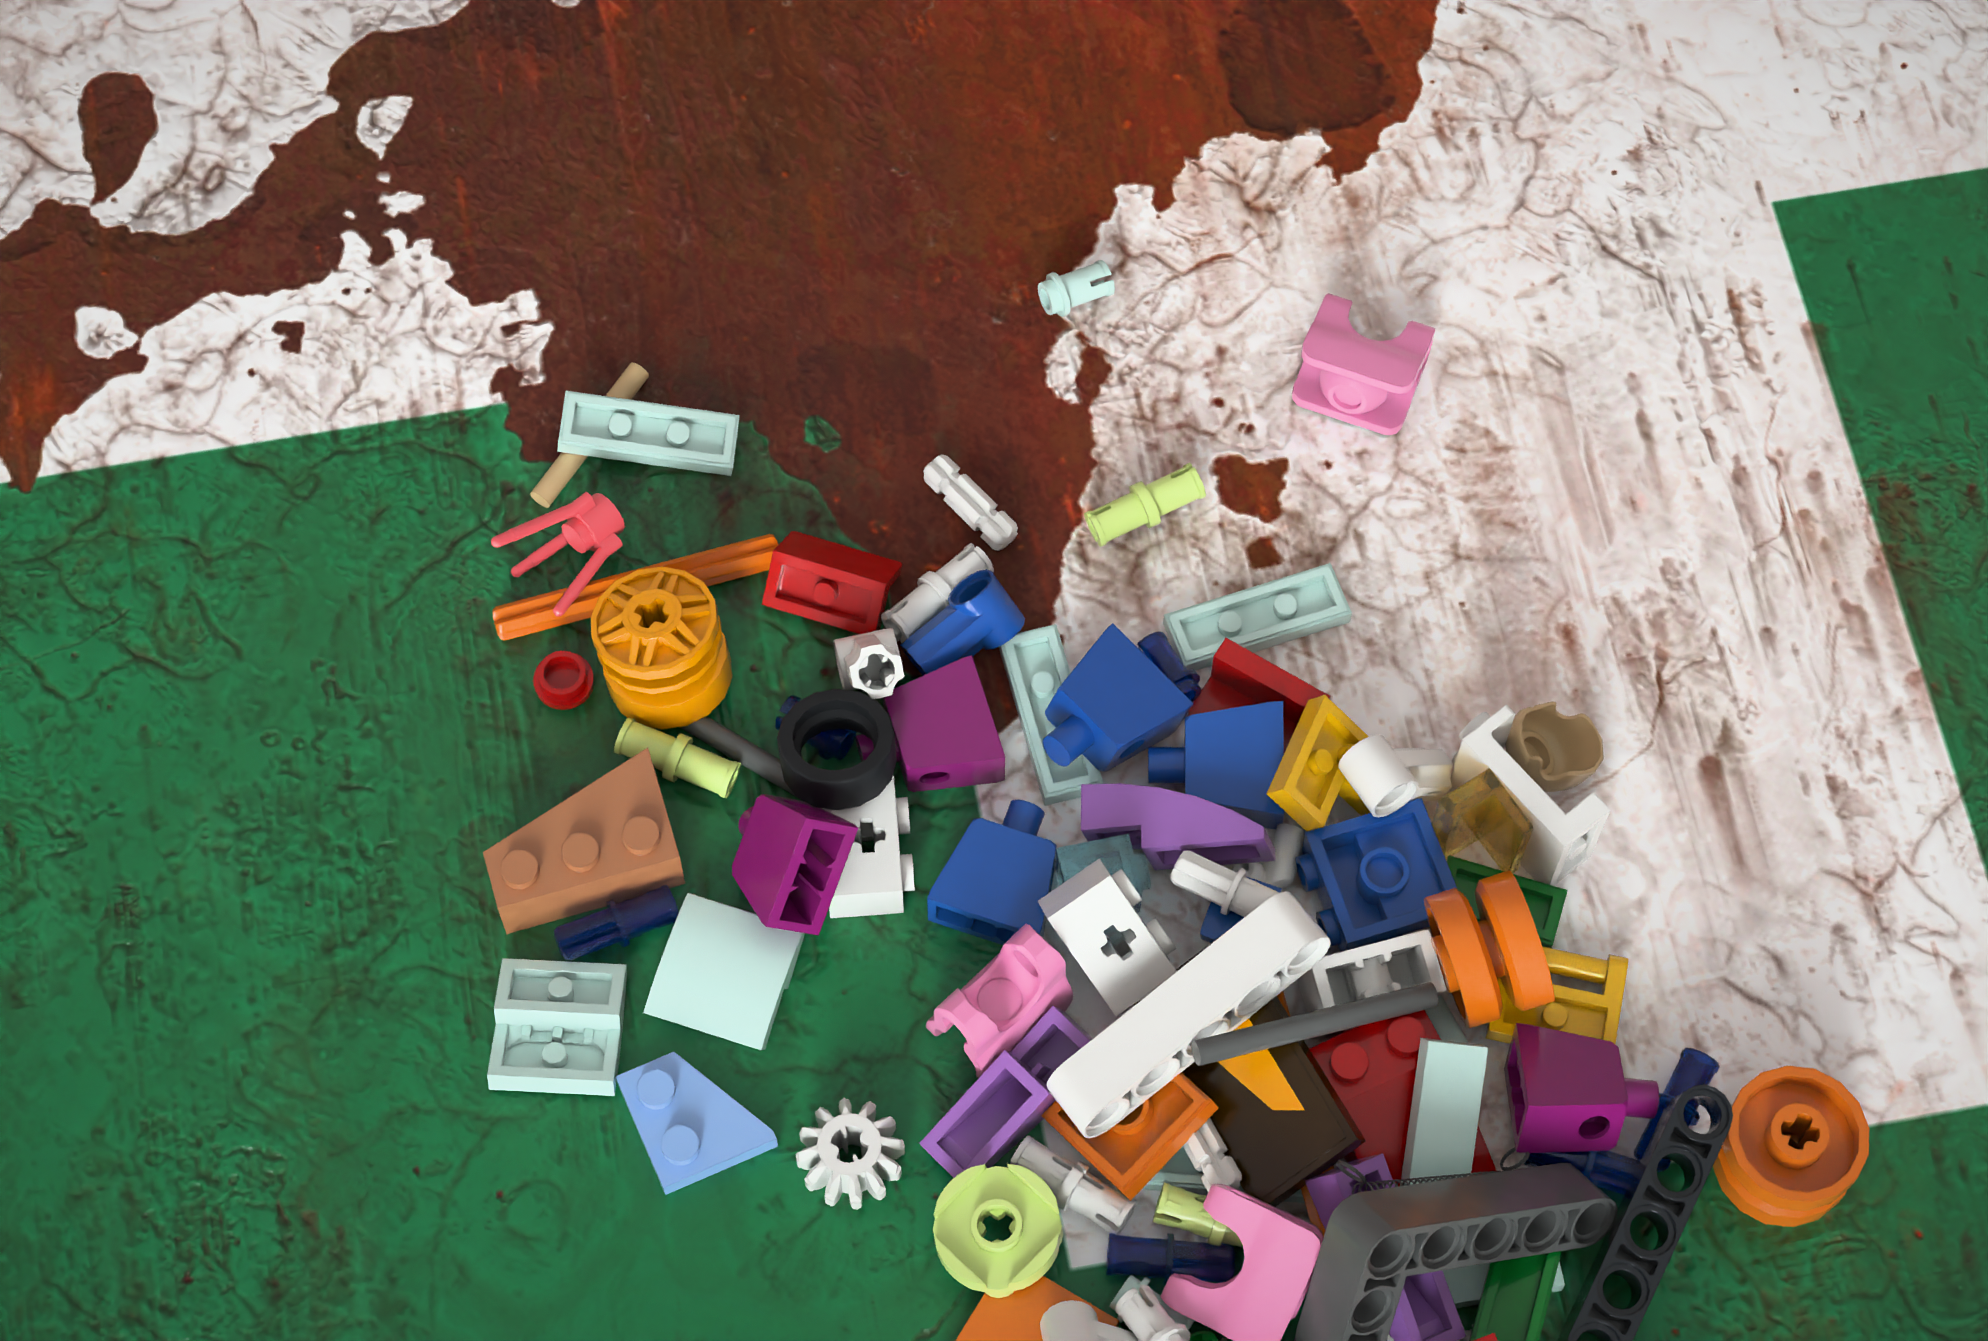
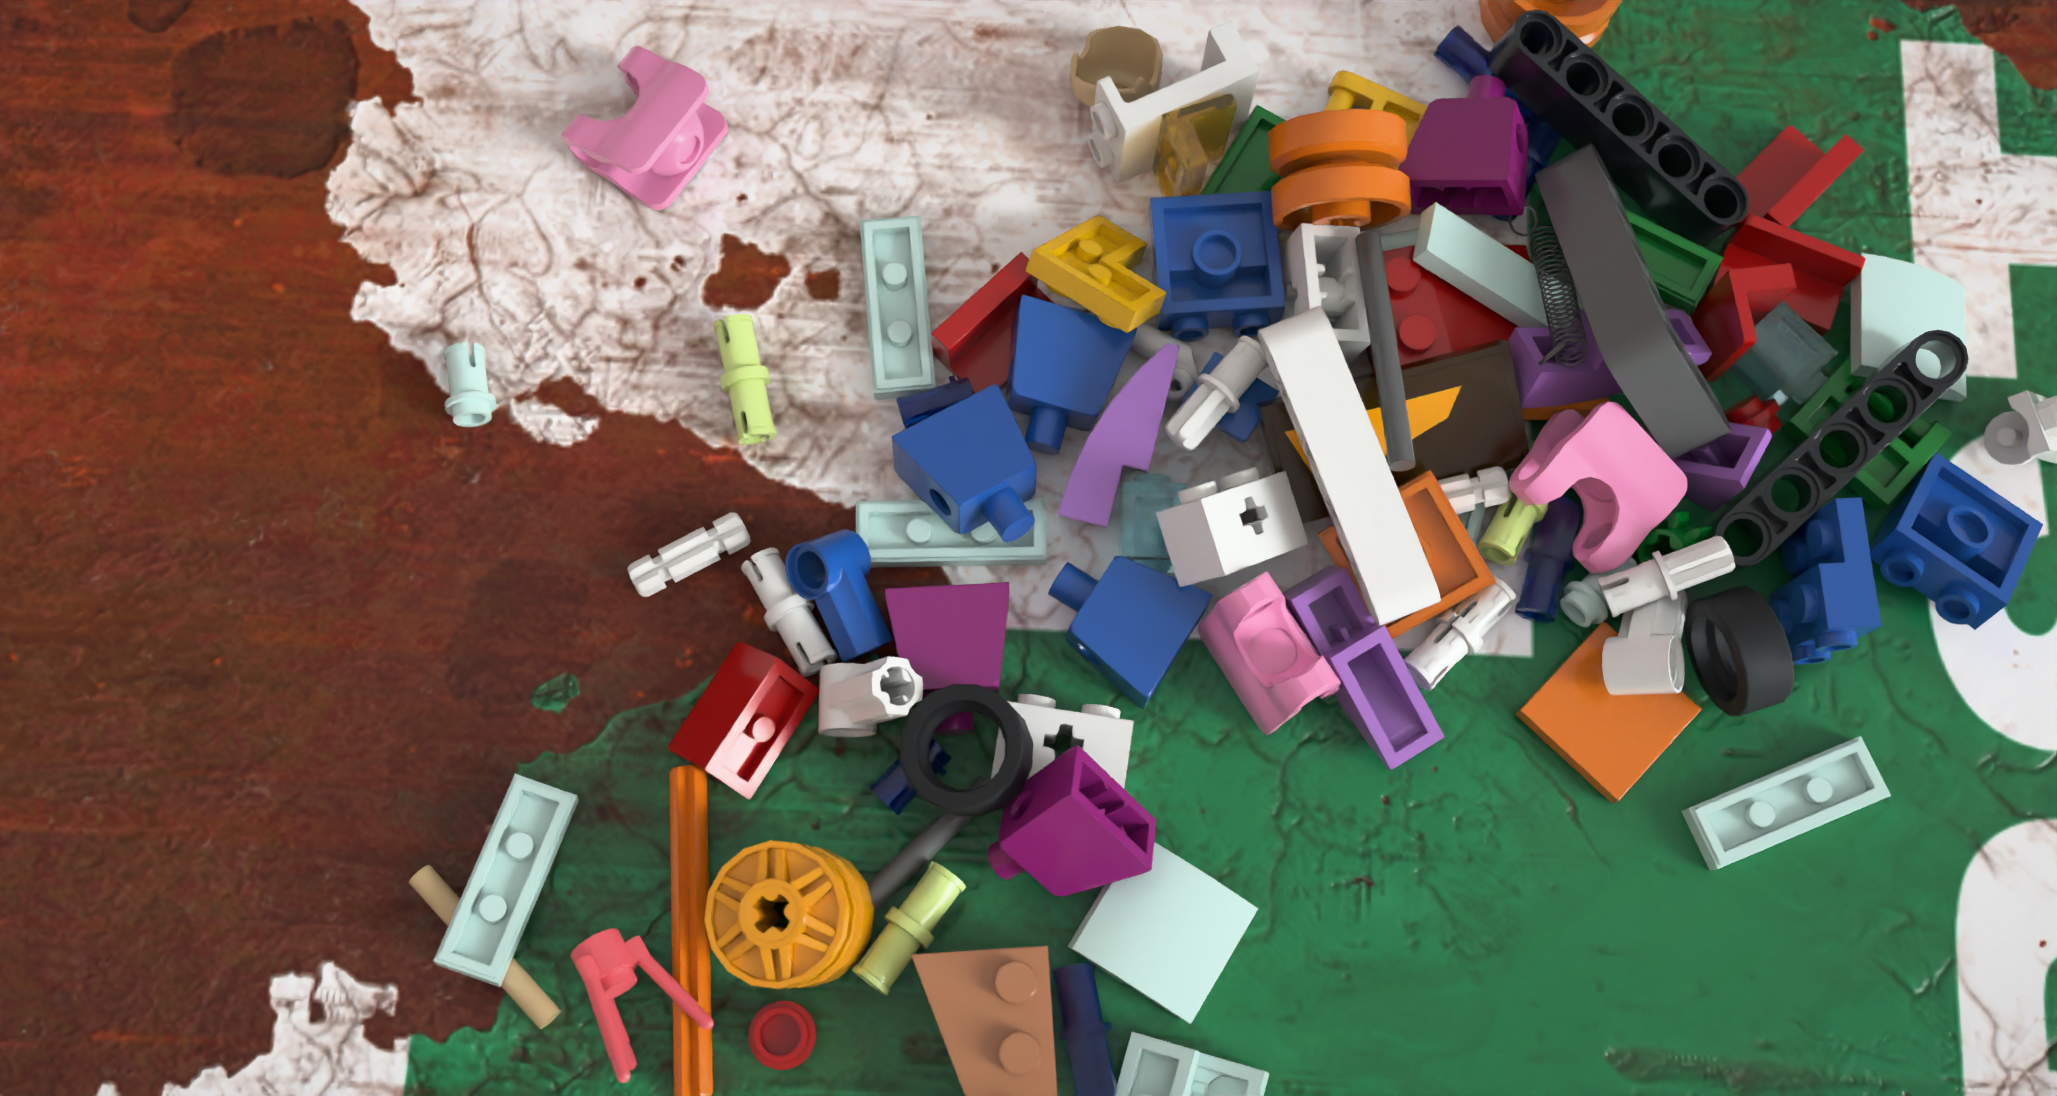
camera: 80 degrees left, 10 degrees up
light blue wing [616,1052,778,1195] -> none
white gear [796,1098,905,1210] -> none
yellowish green plate [933,1163,1063,1298] -> none
white piece [1338,734,1453,818] -> none

